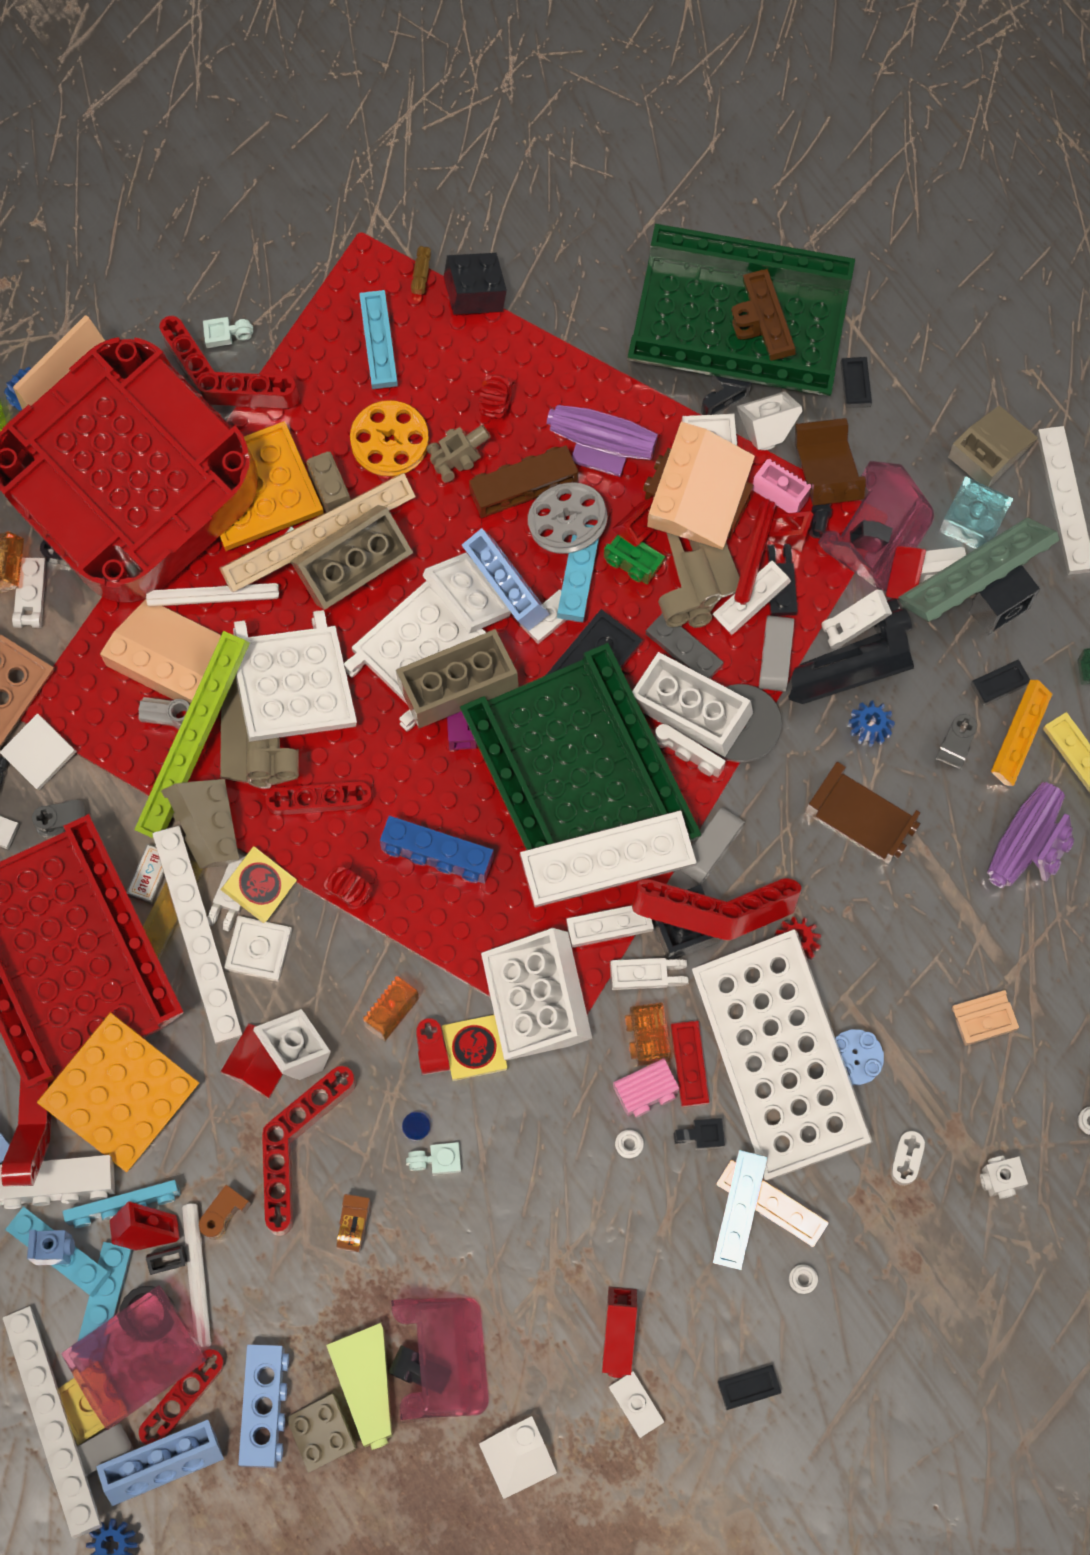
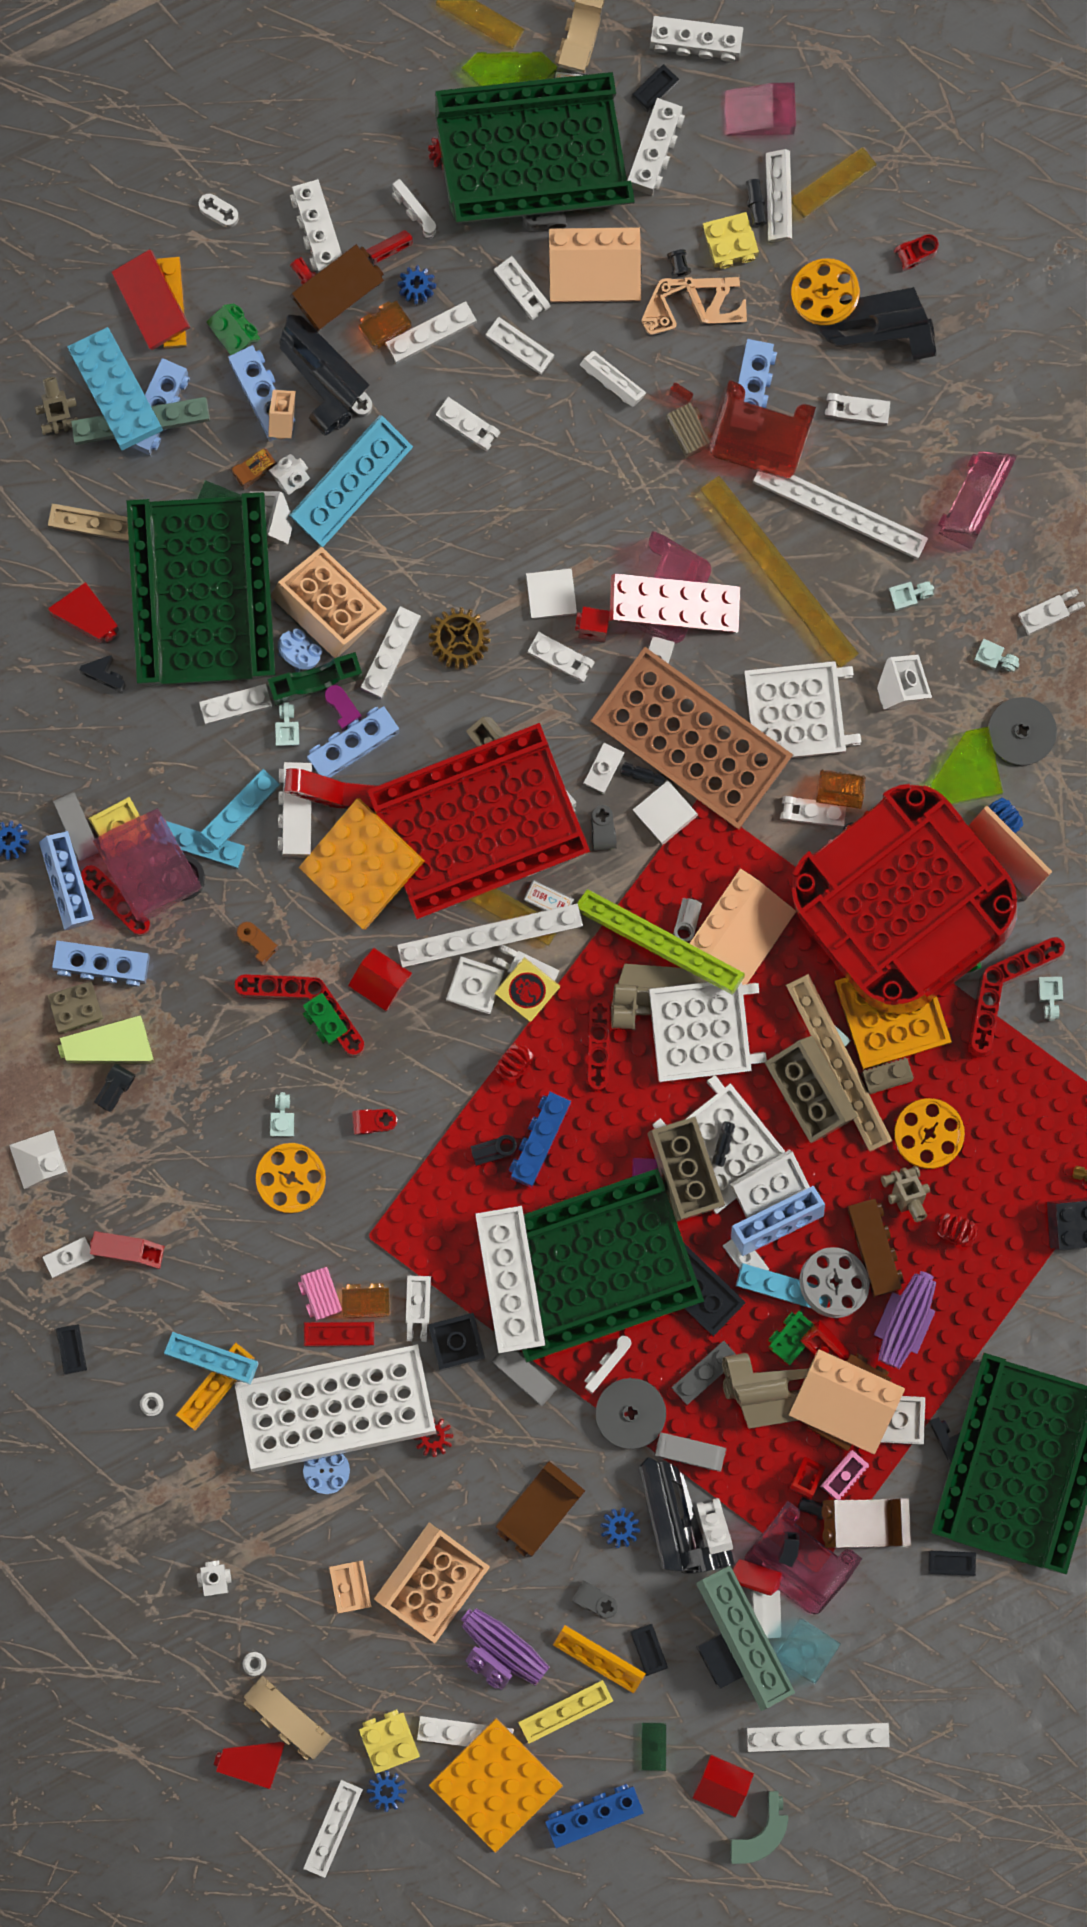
camera: 90 degrees right, 10 degrees up
white plate [3,1306,102,1539] -> none
medium blue brick [27,1230,75,1265] -> none
medium azure plate [63,1180,181,1228] -> none
red slope [110,1201,179,1251] -> none
white axle [146,583,279,606] -> none
black piece [146,1245,187,1275] -> none
dark tan wedge [161,779,239,869] -> none
white axle [182,1204,211,1348] -> none
white slope [253,1009,331,1080] -> none
dark orange leg [337,1194,371,1252] -> none
medium azure plate [359,290,398,389] -> none
clear orange brick [363,976,419,1041] -> none
clear pink windscreen [391,1298,489,1423] -> none
clear blue plate [402,1112,430,1141] -> none
tile [442,1015,507,1081] -> none
white slope [481,928,592,1060] -> none
white plate [566,906,654,948] -> none
white plate [615,1130,644,1159] -> none
white brick [632,652,753,757] -> none
red beam [632,878,802,940] -> none
black plate [673,1118,725,1150] -> none
white plate [713,561,791,635] -> none
reddish brown plate [732,269,795,361] -> none
red axle [734,499,776,605] -> none
white slope [737,391,802,450] -> none
black hinge [767,544,798,616] -> none
white beam [891,1131,925,1186] -> none
dark tan slope [948,405,1038,489] -> none
none -> light orange wedge [256,1143,326,1213]
none -> green bracket [303,993,348,1046]
none -> light nougat slope [374,1522,490,1643]
none -> black piece [471,1135,518,1166]
none -> black axle [712,1121,735,1167]

